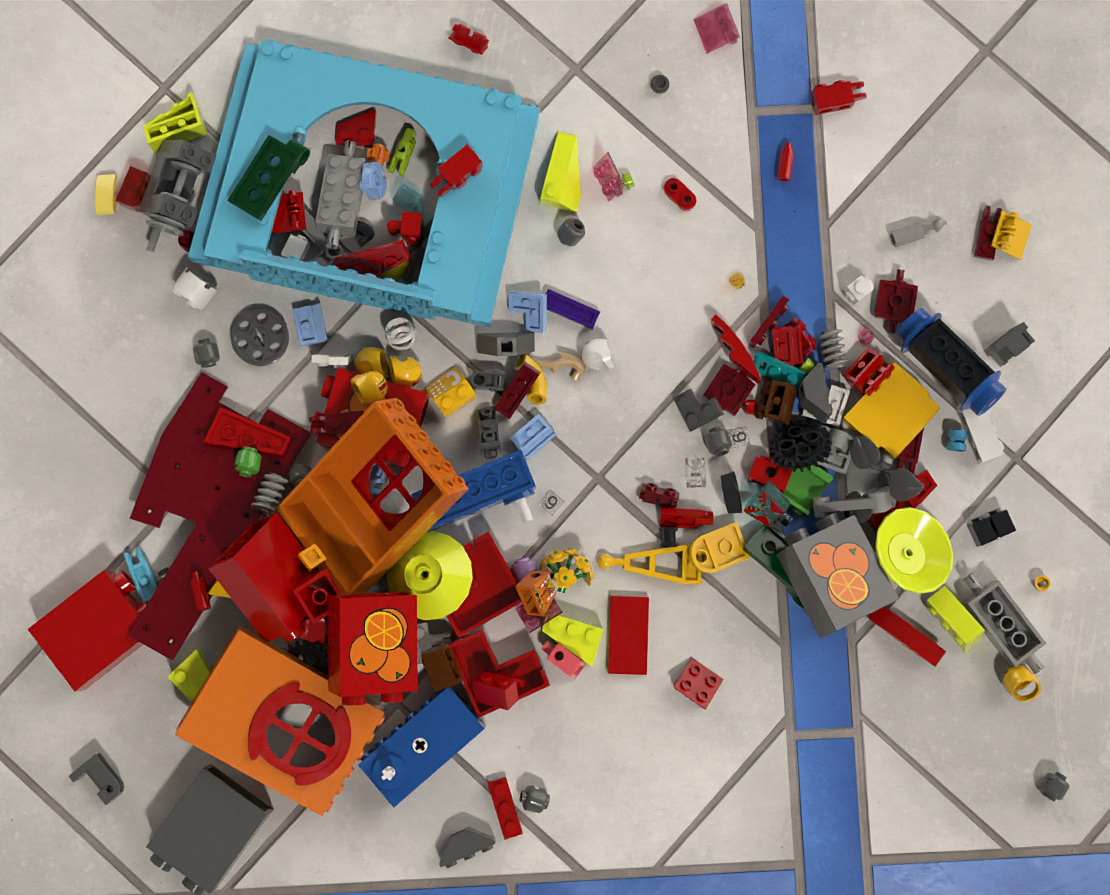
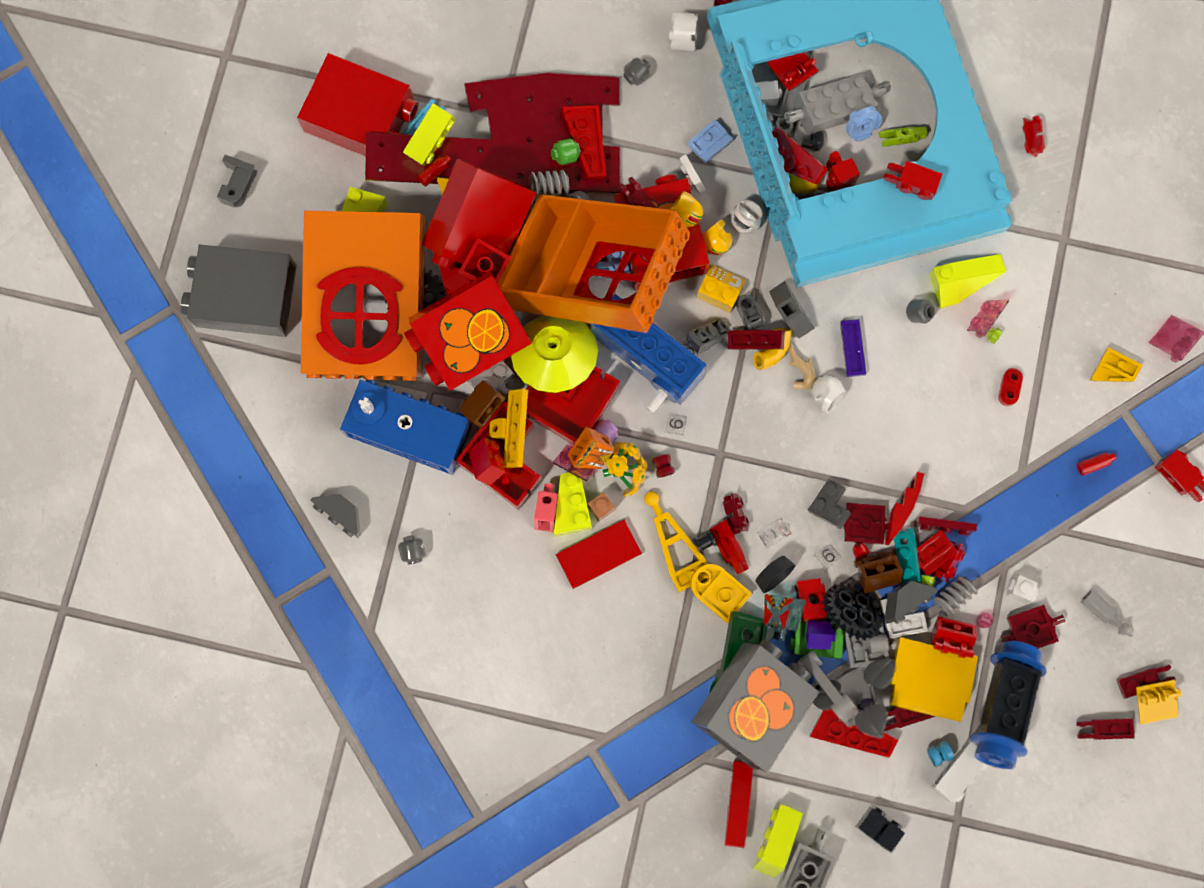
camera: 65 degrees right, 5 degrees down
dark green hinge [227,135,310,221] -> none
dark grey wedge [231,308,289,366] -> none
light orange tile [298,544,326,572] -> none
red wing [336,110,377,148] -> none
yellow helmet [354,347,389,378] -> none
orange gear [366,144,390,166] -> none
clear light blue brick [392,183,424,212] -> none
red plate [487,776,523,840] -> none
light blue plate [509,291,547,333] -> none
light blue plate [509,414,557,460] -> none
dark grey plate [651,75,669,94] -> none
red hinge [673,658,724,710] -> none
dark grey head [705,427,732,457] -> none
clear yellow hinge [729,272,746,289] -> none
neon yellow dish [876,507,953,594] -> none
dark grey panel [983,322,1035,367] -> none
none -> neon yellow wedge [403,103,456,166]
none -> yellow plate [489,389,528,468]
none -> nougat brick [588,492,615,522]
none -> dark red wheel [652,454,675,478]
none -> dark purple brick [805,621,836,650]
none -> dark red hinge [1076,718,1135,740]
none -> yellow wing [1090,347,1143,382]

